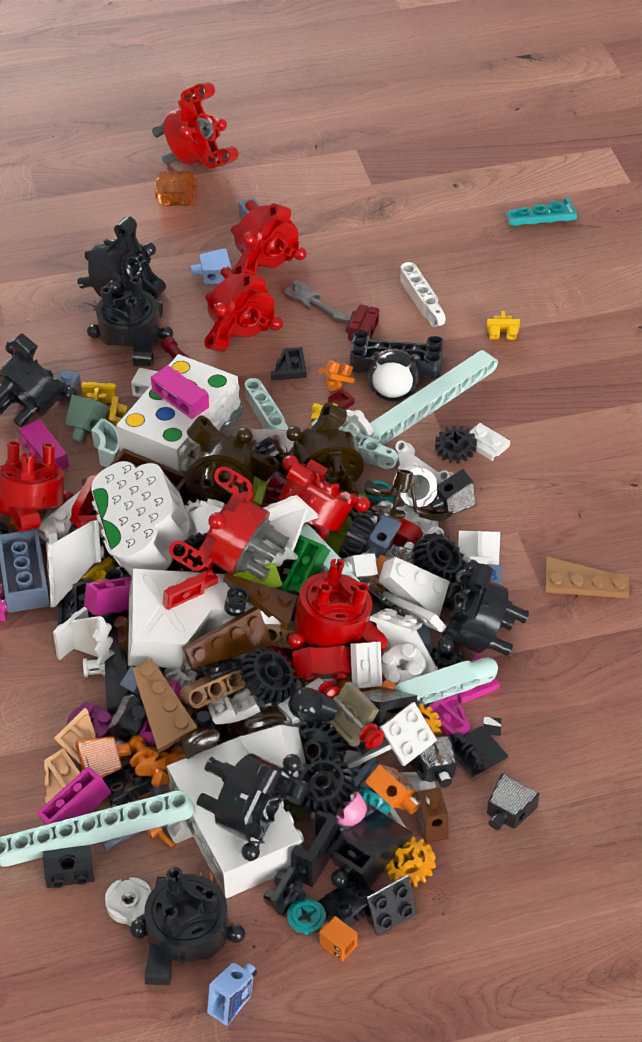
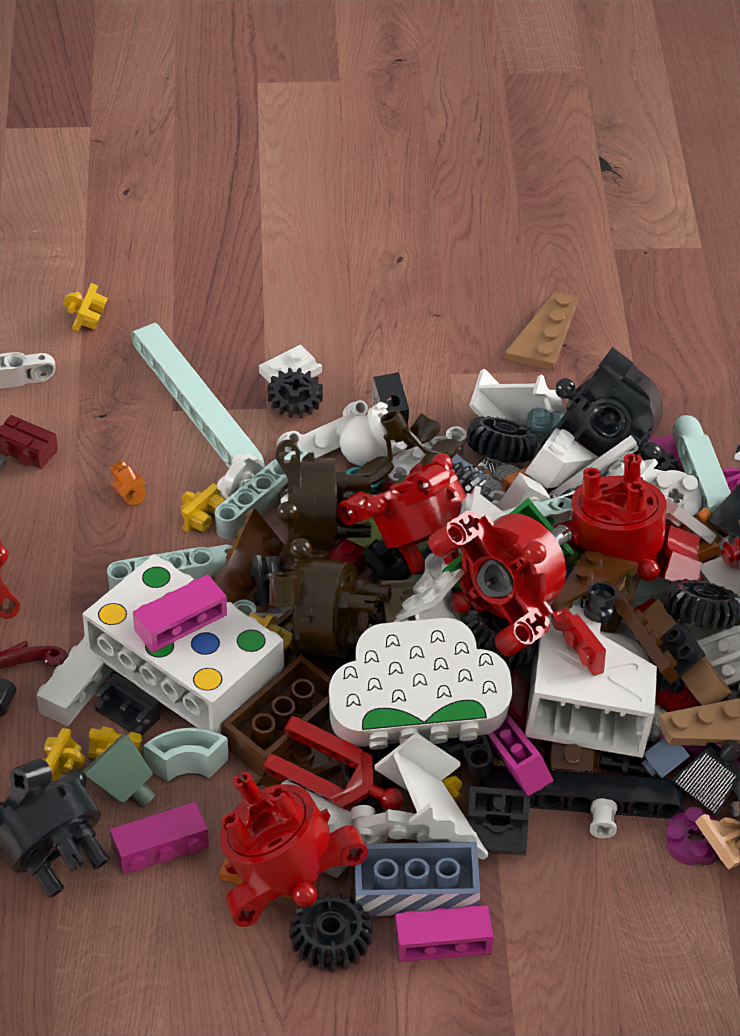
camera: 80 degrees left, 0 degrees up
white piece [53,606,114,666] -> none
black wing [271,347,307,381] -> none
dark red tile [328,389,355,410] -> none
black beam [350,331,444,401] -> none

